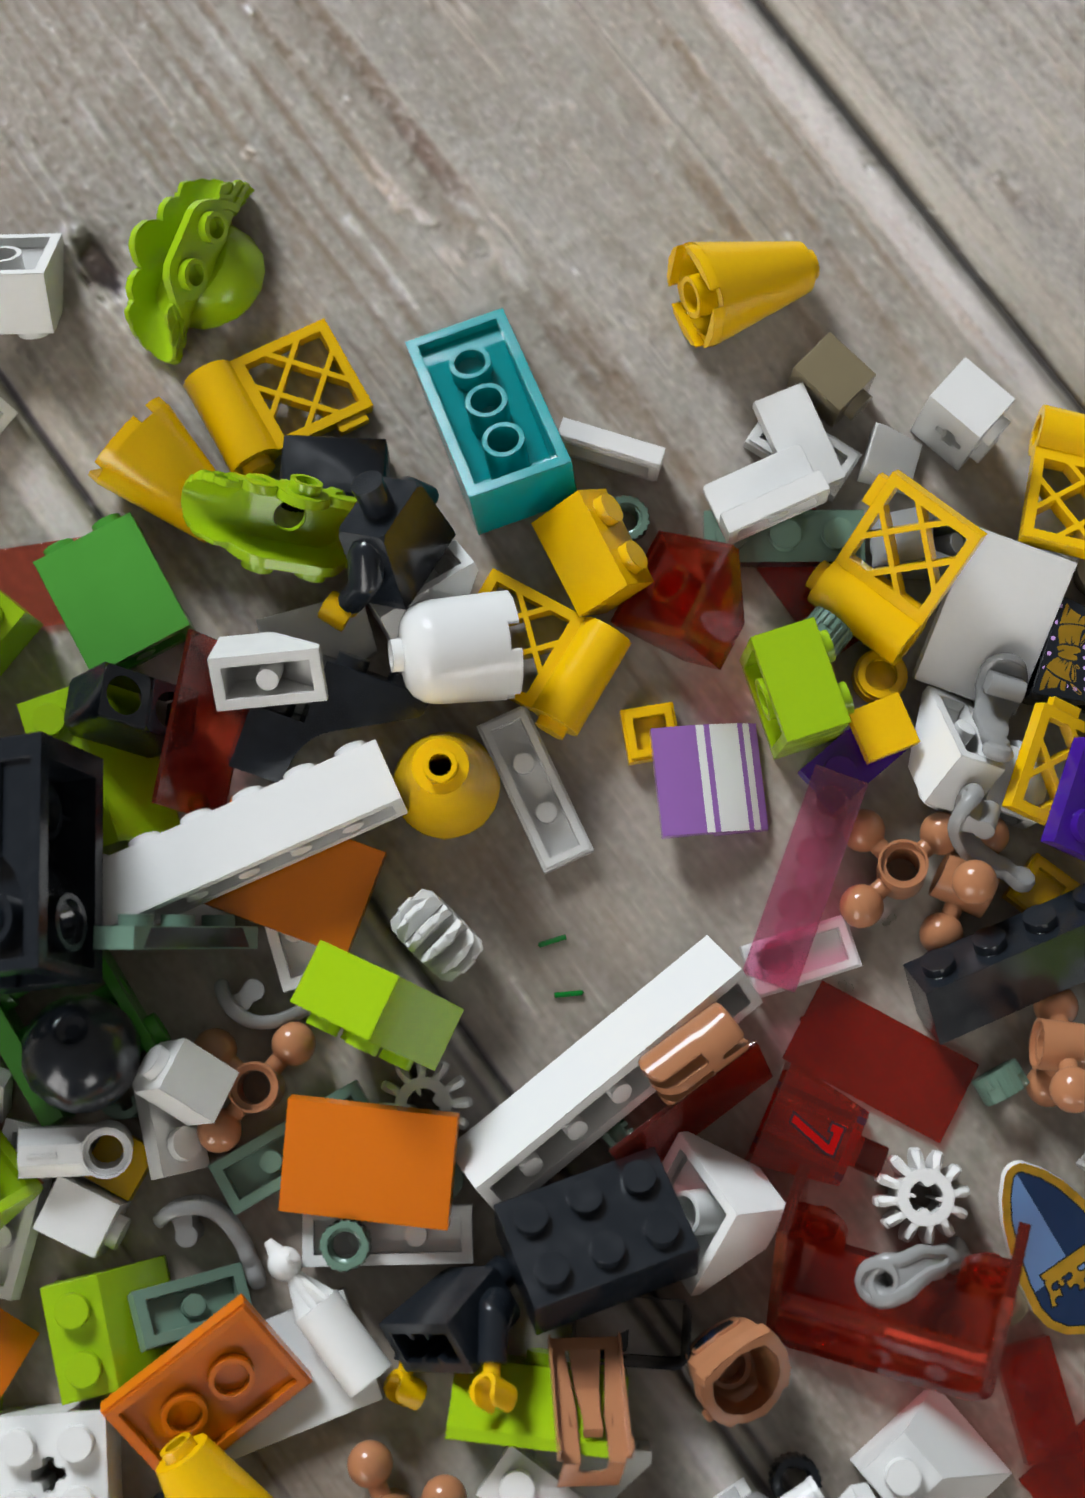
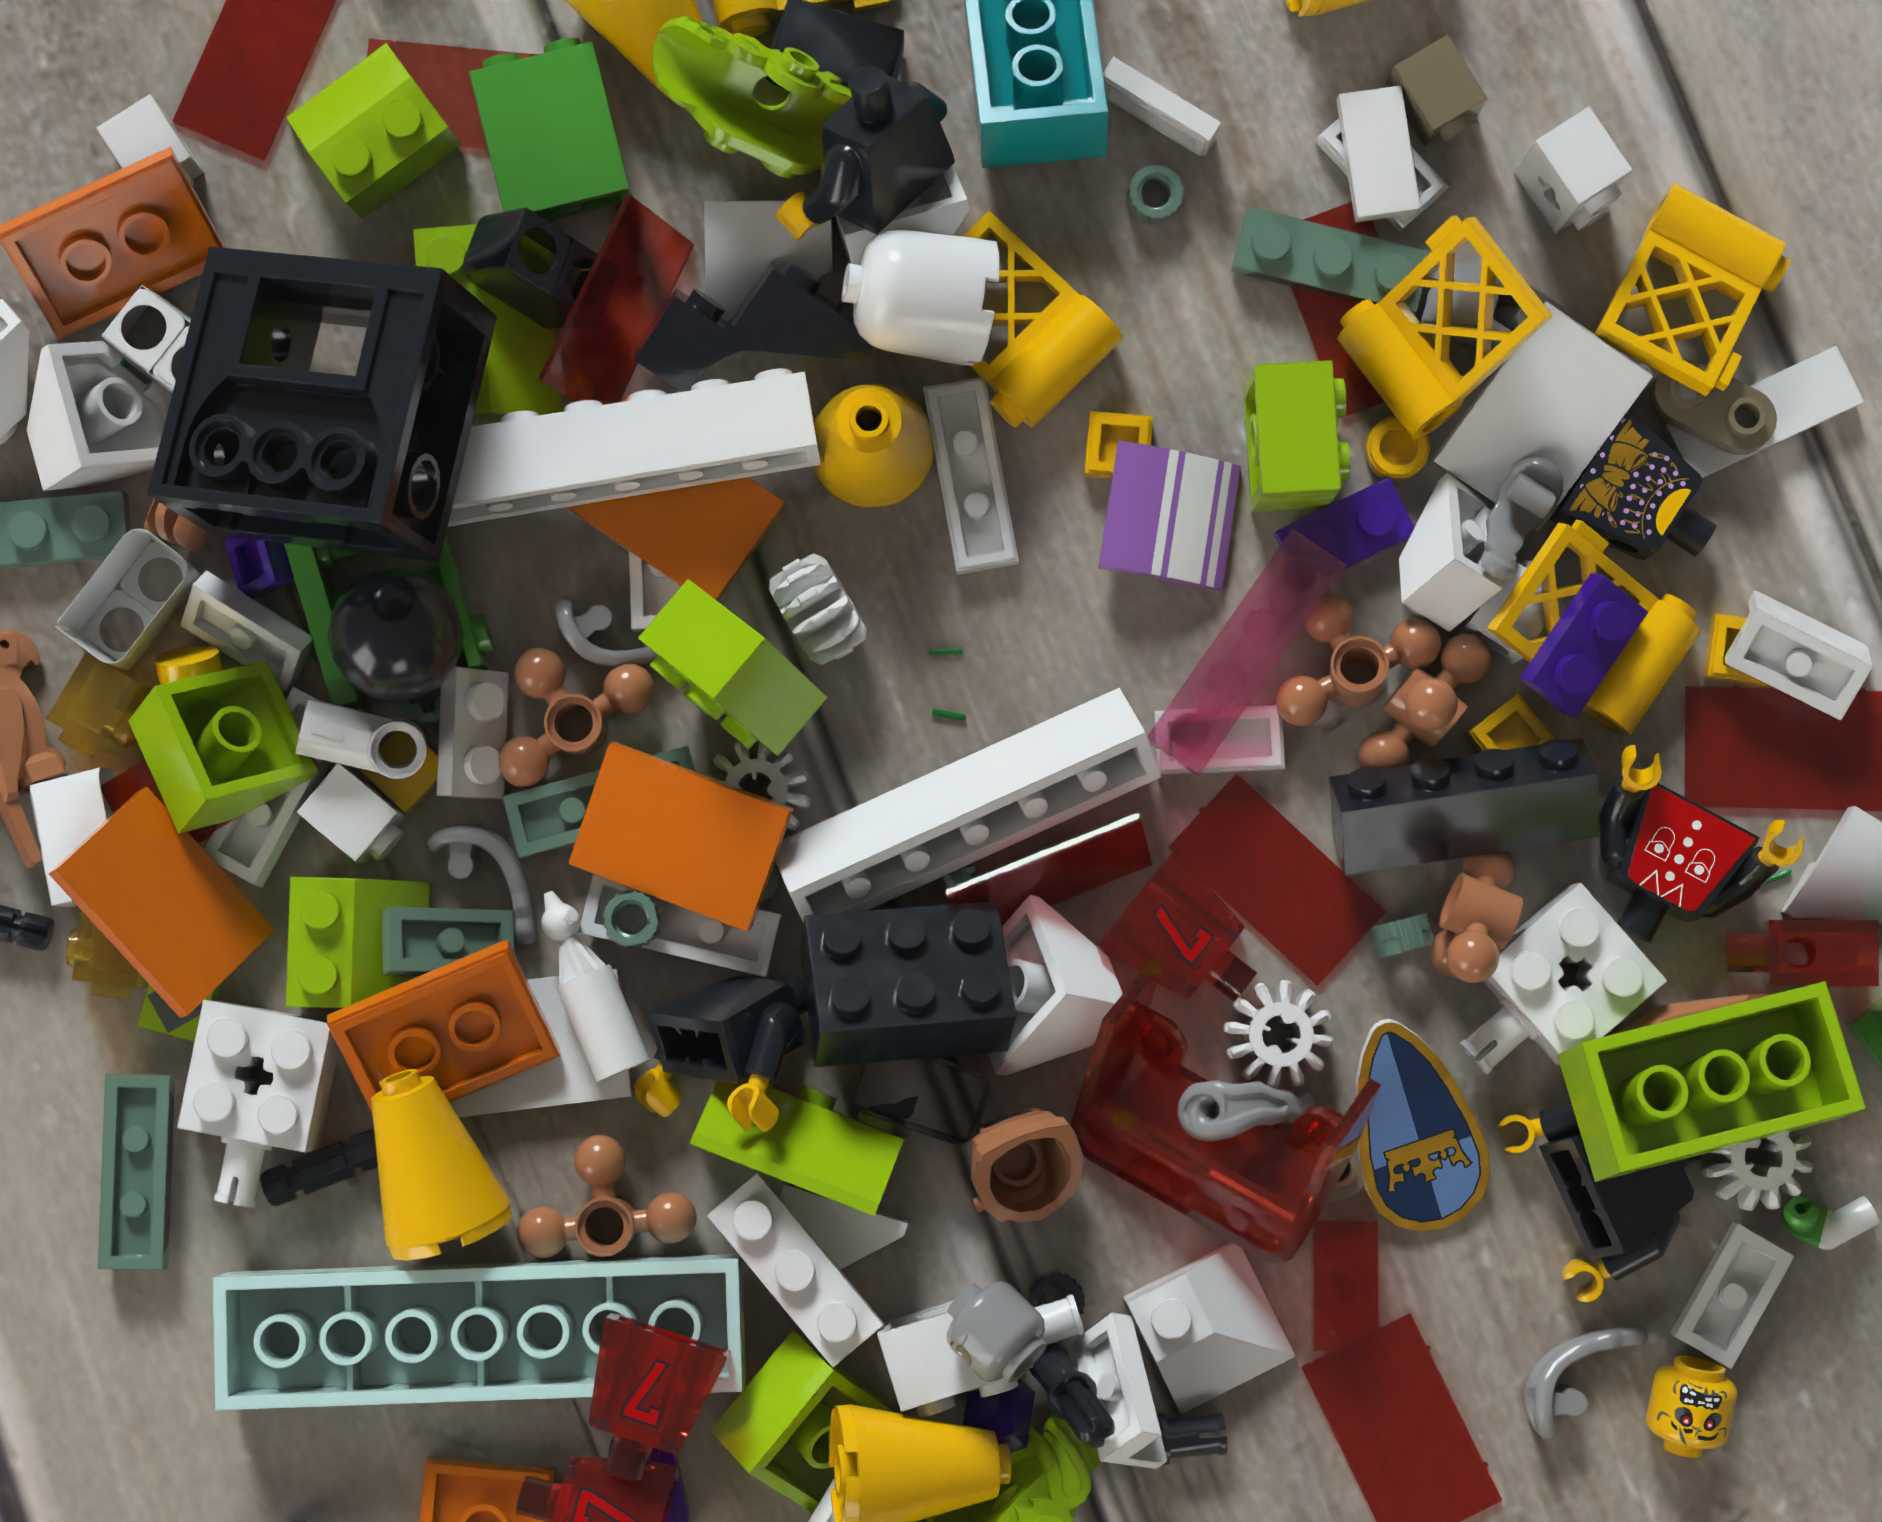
camera: 15 degrees right, 5 degrees up
sand green plate [93,914,258,950] -> none
white brick [134,1038,239,1126] -> none
white slope [207,632,329,711] -> none
yellow brick [531,489,654,617] -> none
nougat piece [547,1332,635,1487] -> none
clear red slope [610,530,745,670] -> none
nougat arm [638,1002,749,1105] -> none
white panel [703,444,830,546] -> none
sand green axle [806,606,853,657] -> none
yellow tile [849,692,920,765] -> none
white slope [857,422,922,495] -> none
light grey piece [947,783,1035,893] -> none

